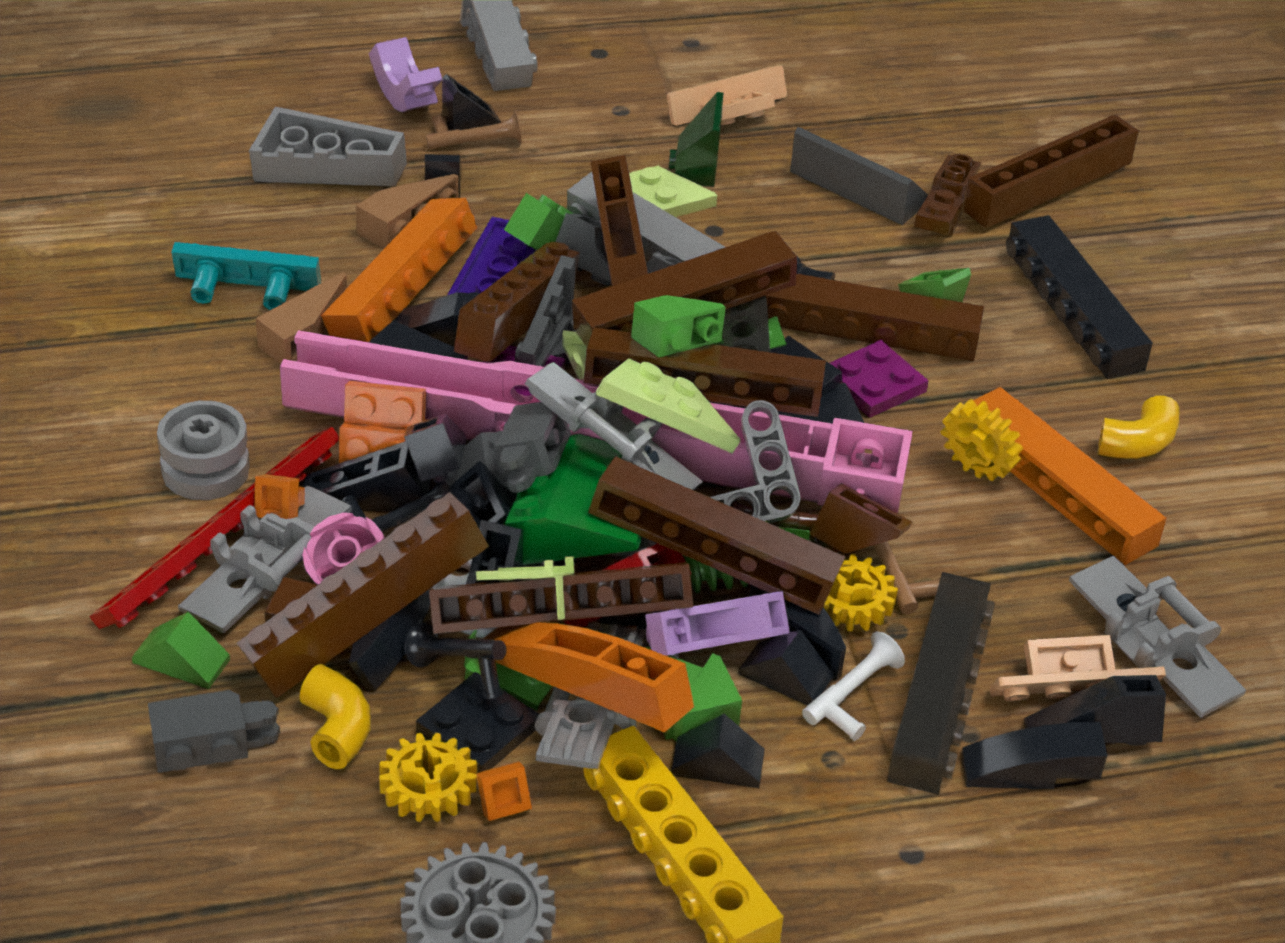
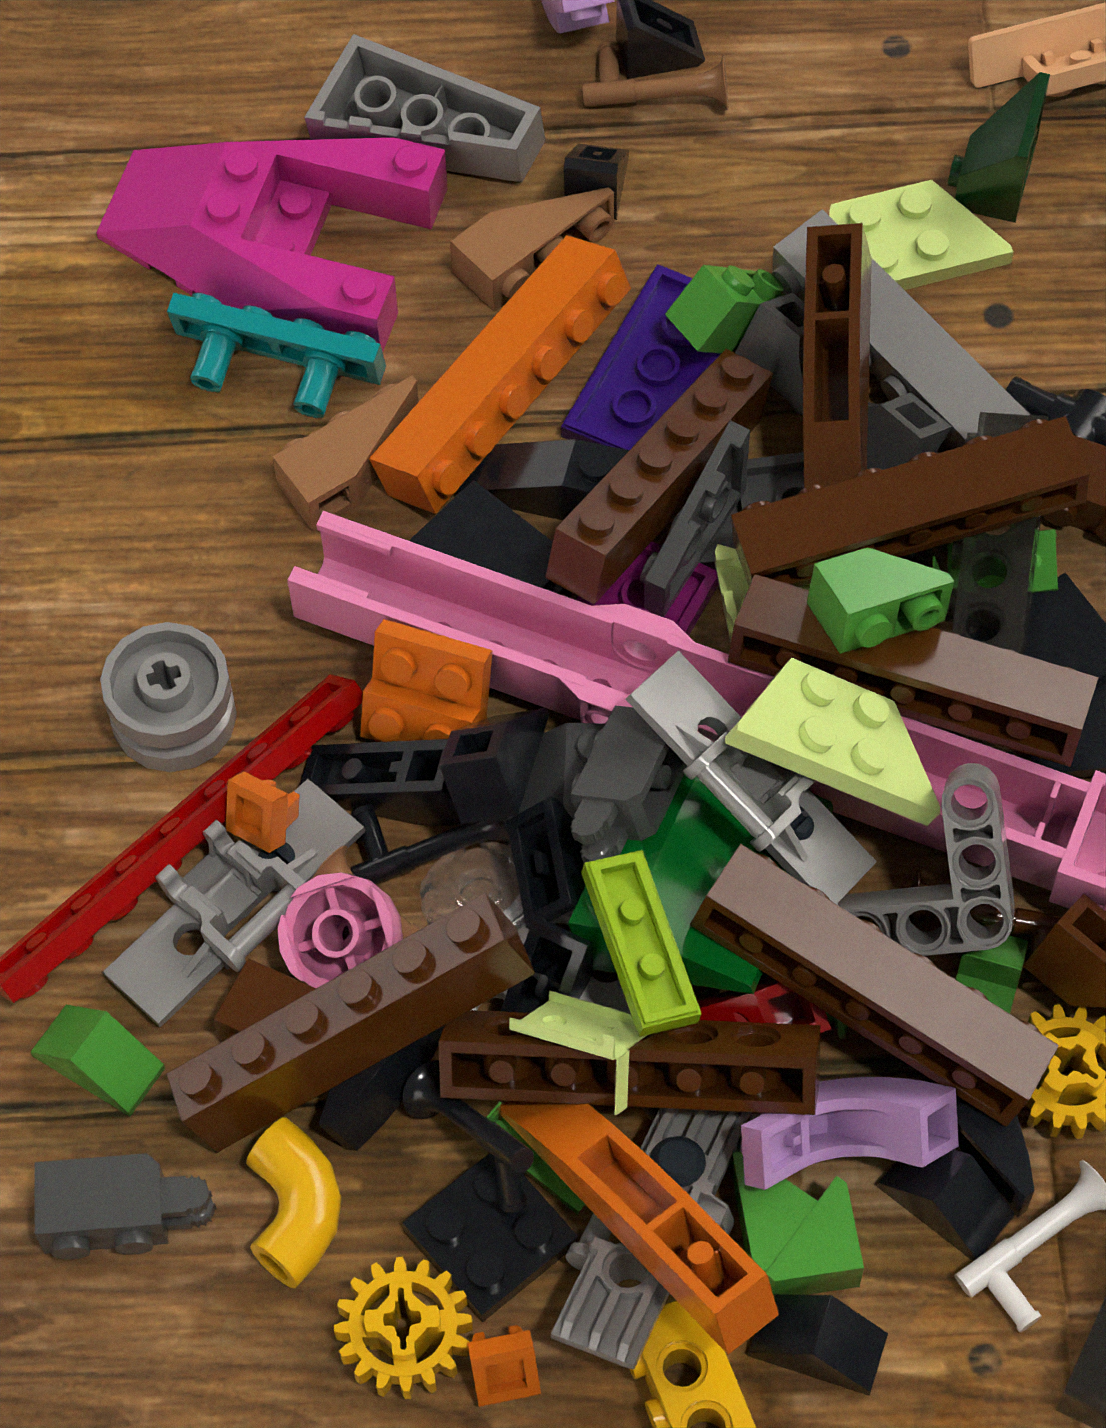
camera: 15 degrees right, 20 degrees up
none -> dark pink wedge [96,137,448,352]
none -> lime tile [581,850,702,1037]

